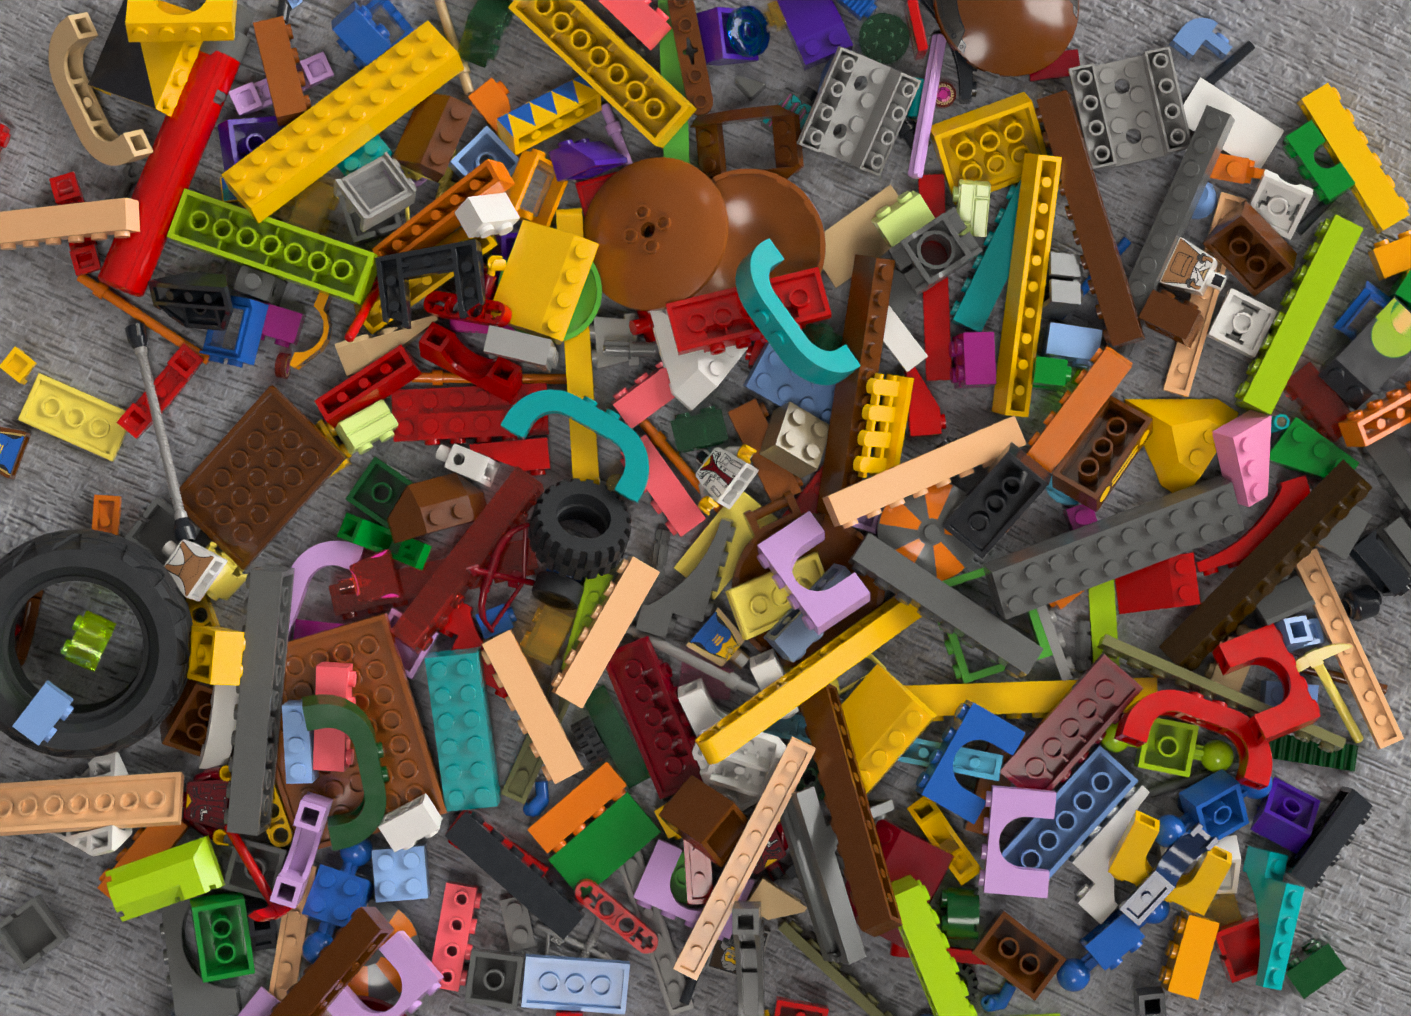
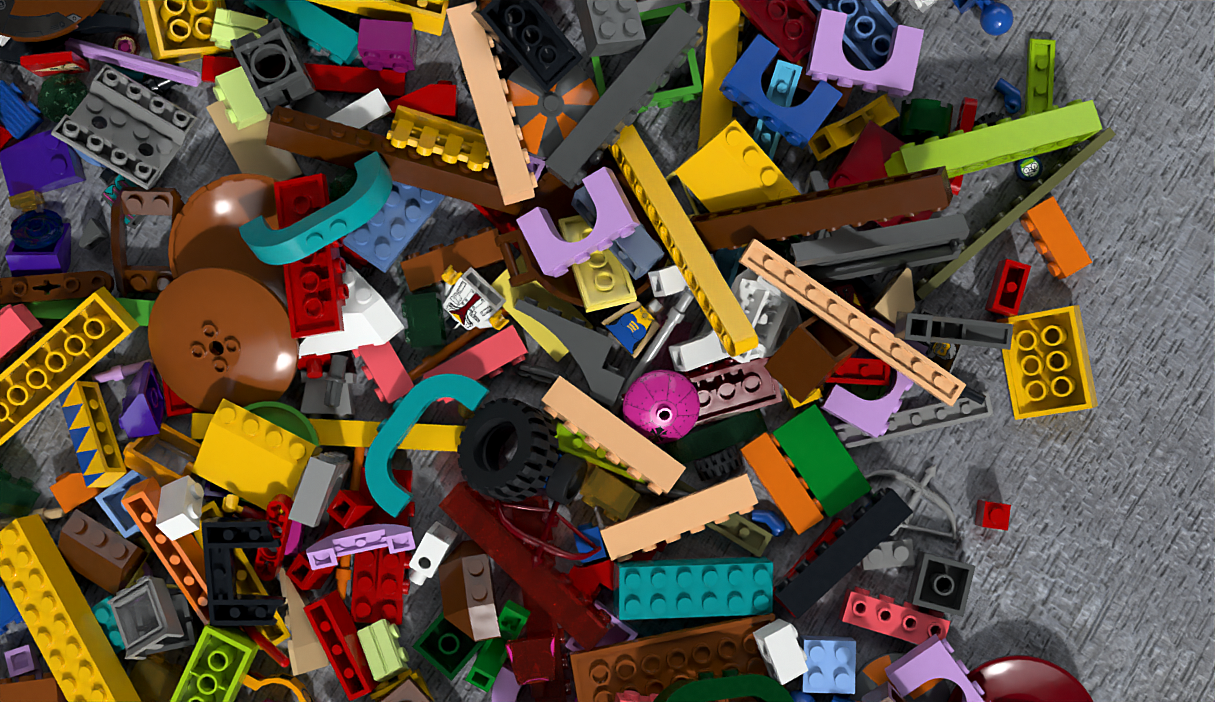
camera: 85 degrees left, 0 degrees up
red slope [469,437,551,476] -> none
plate [521,954,630,1014] -> none
red beam [575,879,658,954] -> none
dark tan brick [759,401,829,478] -> none
reddish brown slope [972,909,1066,1001] -> none
none -> lavender slope [306,524,416,570]
none -> dark pink dish [623,370,700,444]

